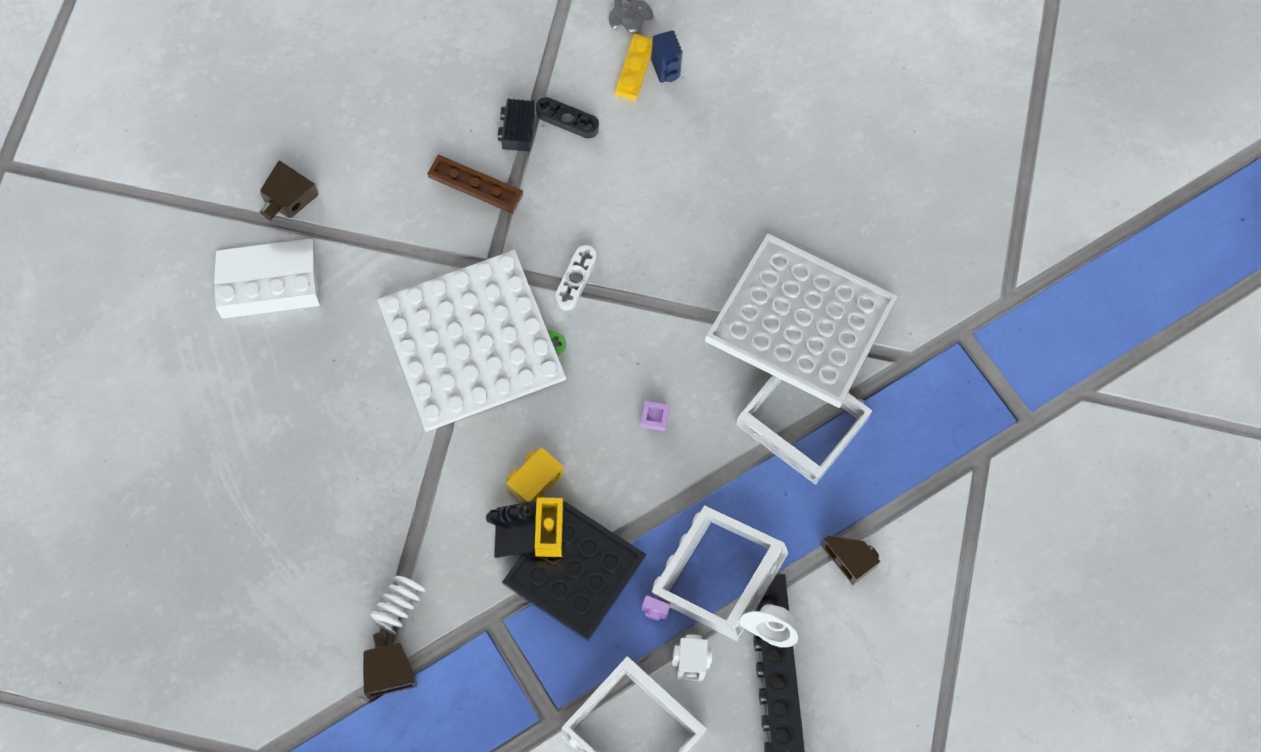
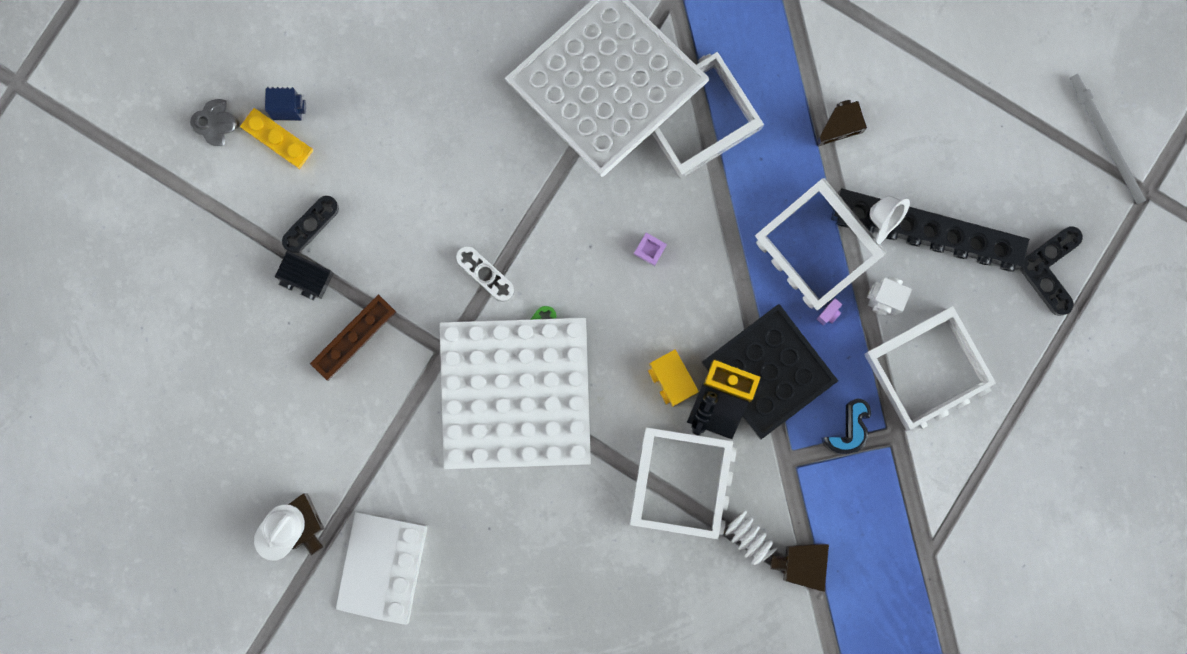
camera: 70 degrees left, 15 degrees up
none -> white piece [254,505,305,561]
none -> white window [630,427,737,539]
none -> black animal [821,398,871,455]

